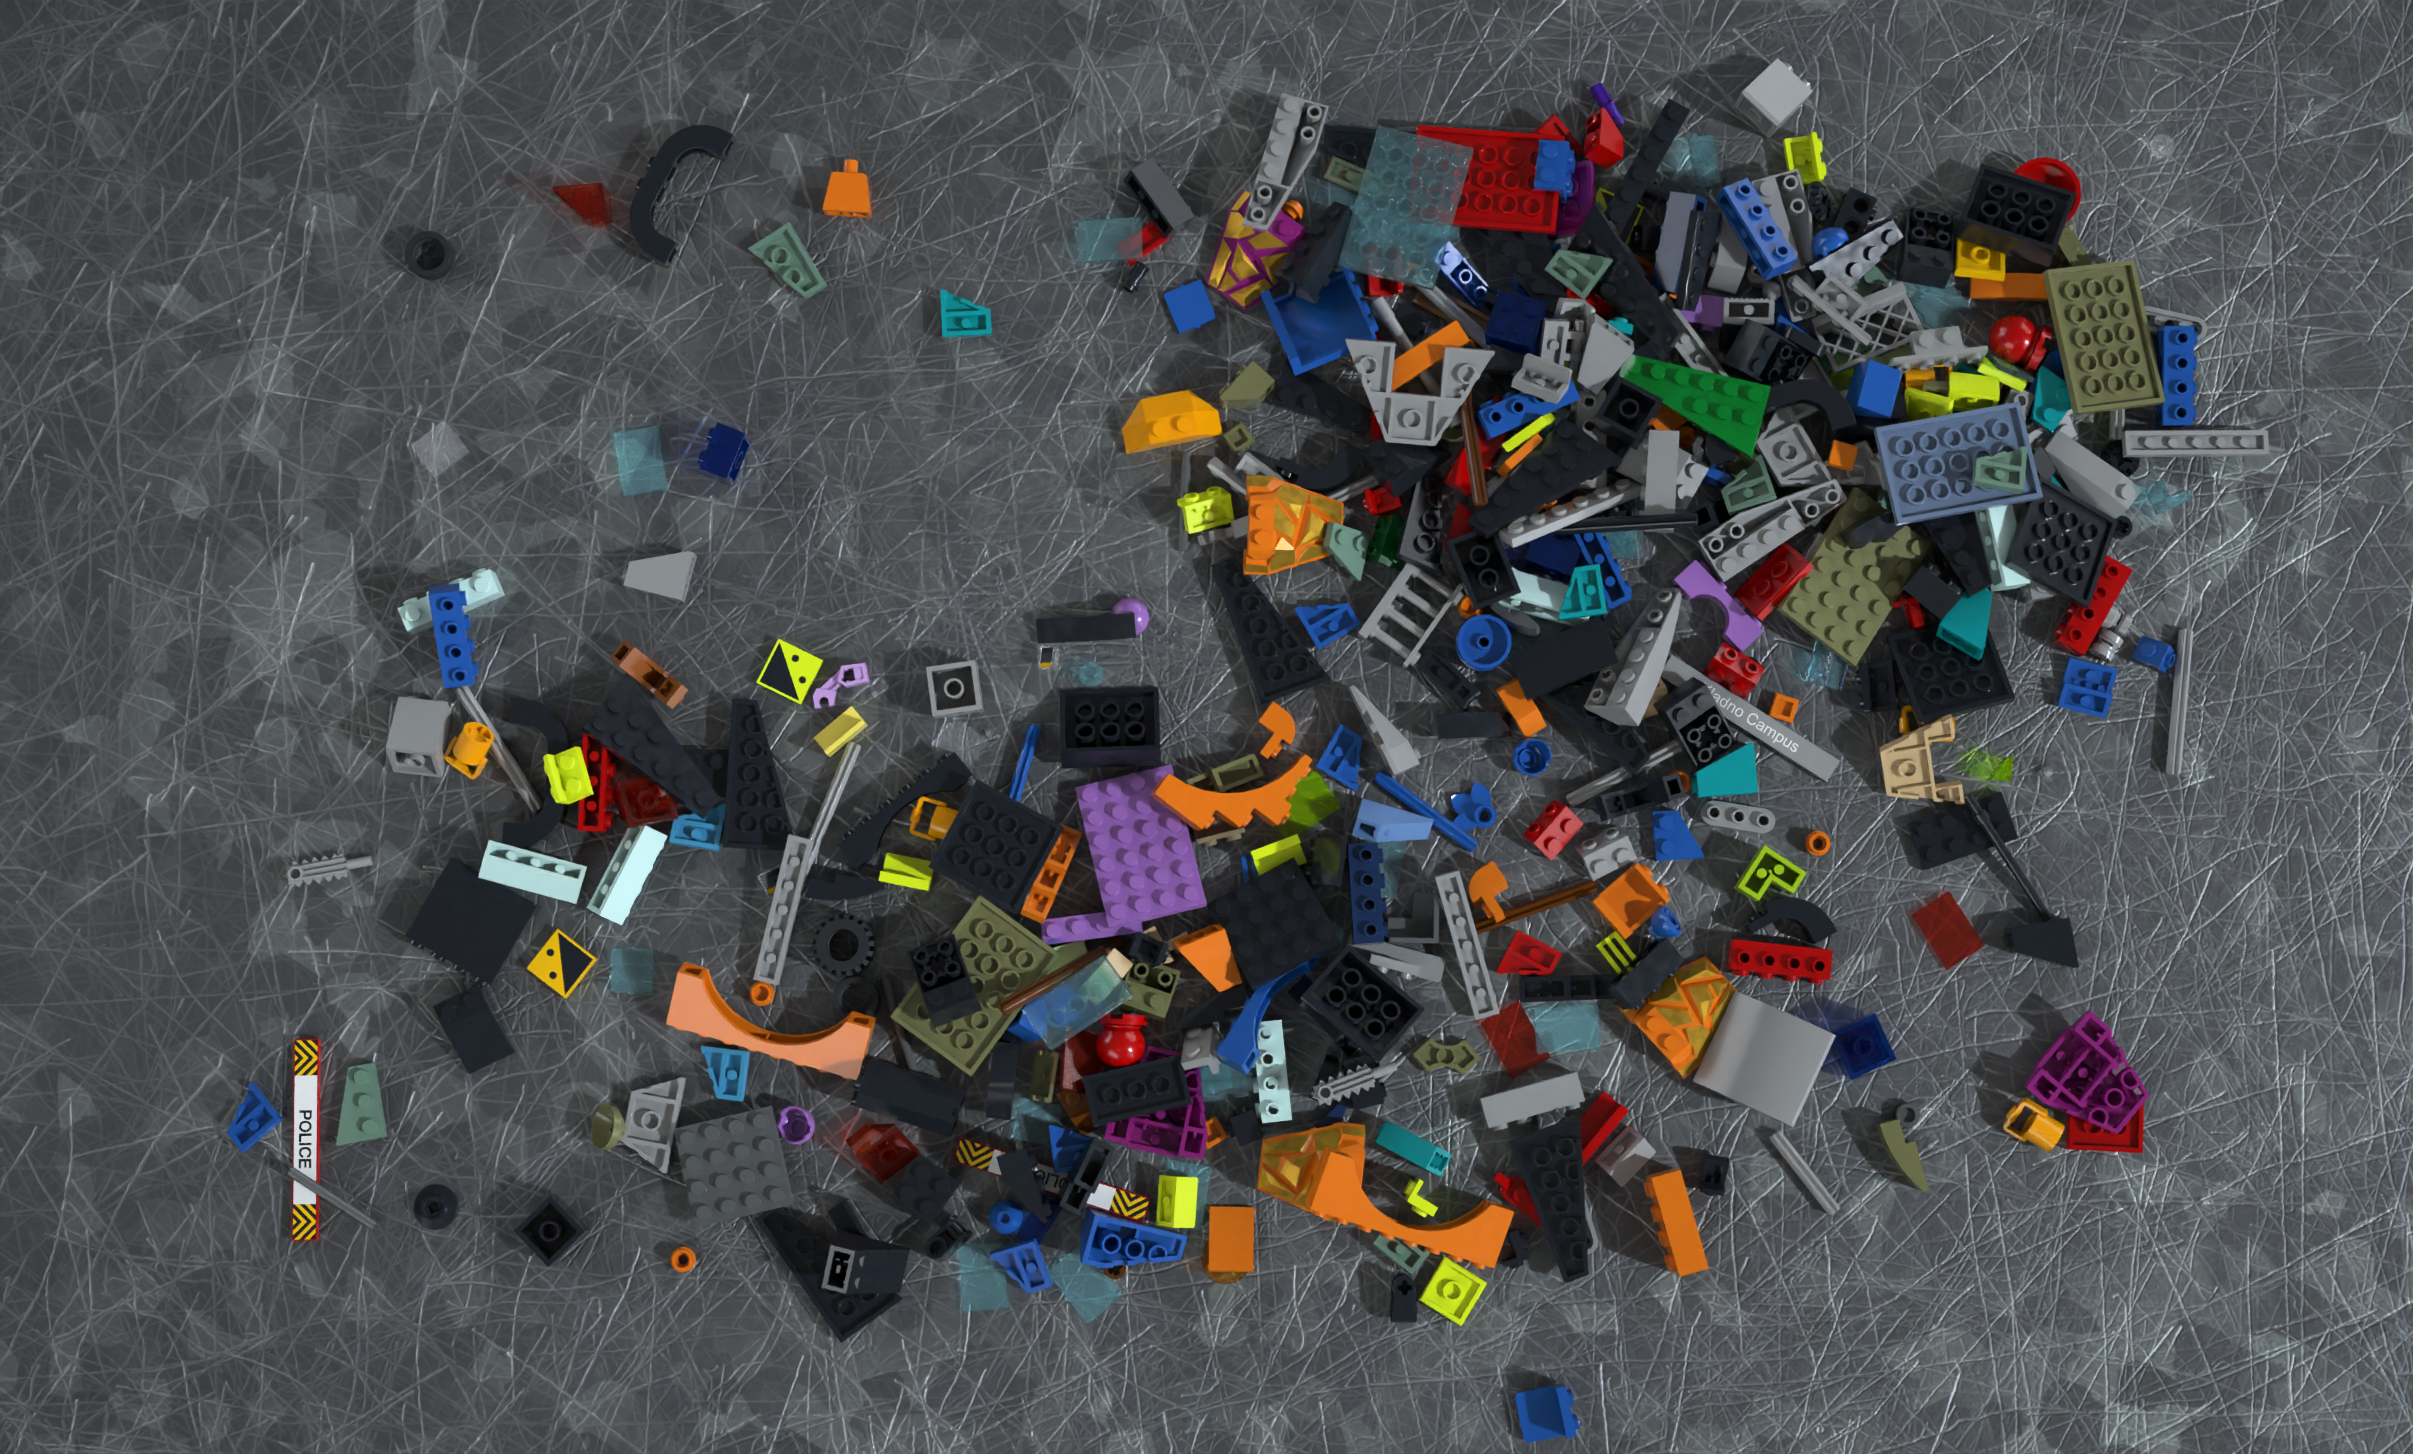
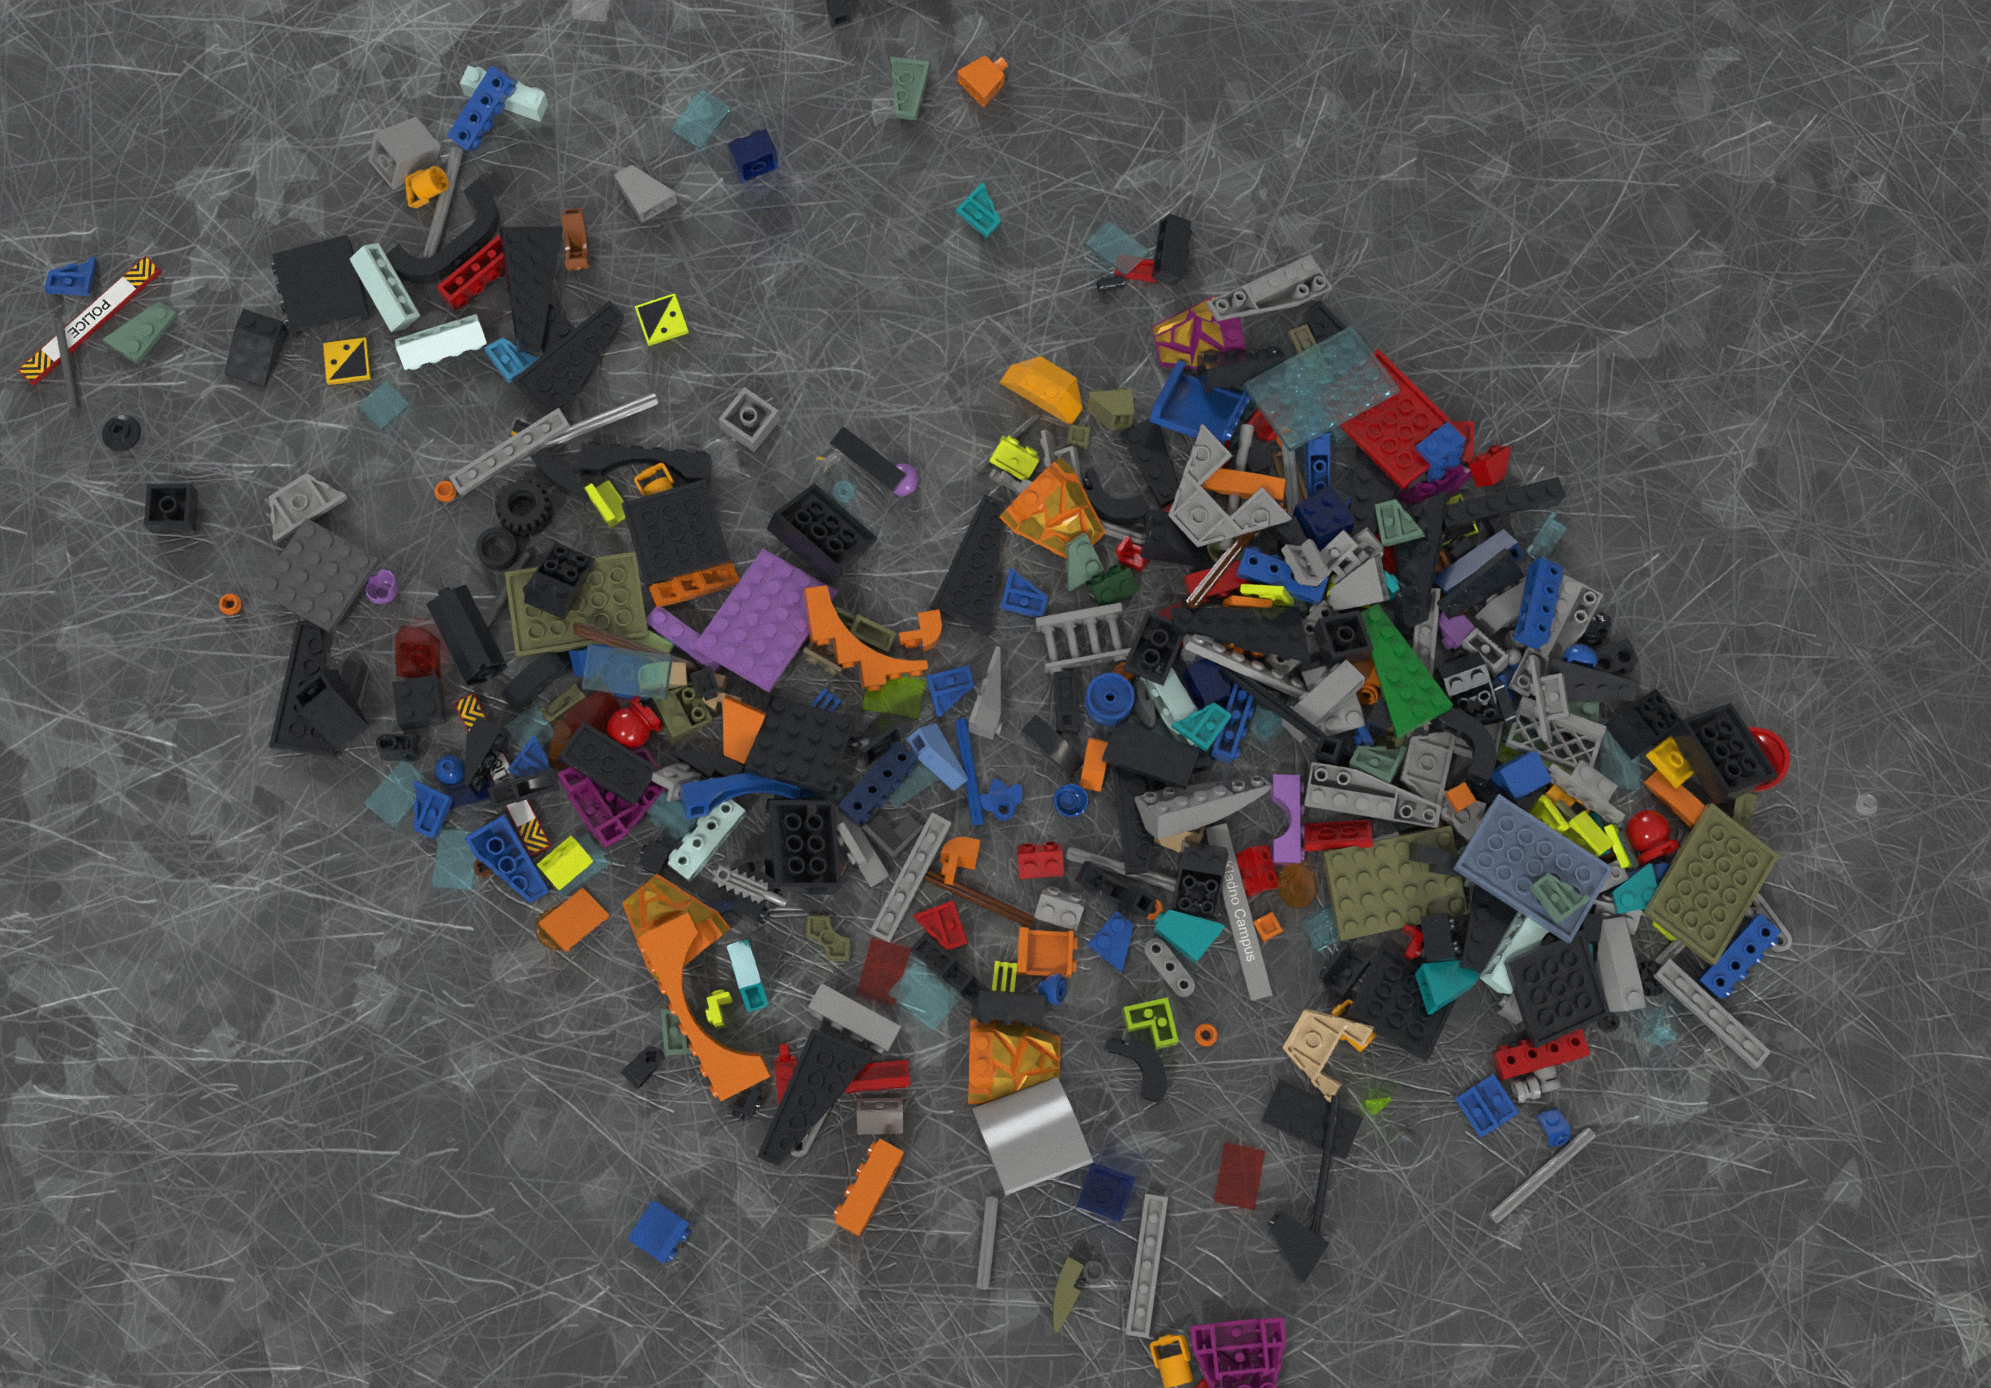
camera: 40 degrees right, 10 degrees down
light grey piece [283,853,373,888] -> none
neon yellow bracket [543,746,594,804] -> none
olive piece [591,1104,627,1150] -> none
clear red slope [614,777,678,828] -> none
orange arch [666,962,876,1080] -> none
dark azure wing [701,1046,750,1101] -> none
lavender piece [813,663,869,709] -> none
light yellow panel [814,706,868,757] -> none
blue axle [1007,724,1041,802] -> none
blue piece [1163,279,1217,334] -> none
orange tile [1205,1115,1228,1149] -> none
neon yellow panel [1250,834,1306,876] -> none
orange plate [1281,200,1304,223] -> none
black wing [1395,473,1443,575] -> none
neon yellow tile [1418,1256,1487,1326] -> none
dark purple axle [1589,82,1626,128] -> none
black bracket [1698,1154,1730,1196] -> none
red brick [1727,939,1833,985] -> none
light grey slope [1734,58,1813,139] -> none
neon yellow bracket [1783,132,1826,187] -> none
none -> light grey plate [1125,1194,1168,1338]
none -> clear orange dish [1277,863,1317,908]

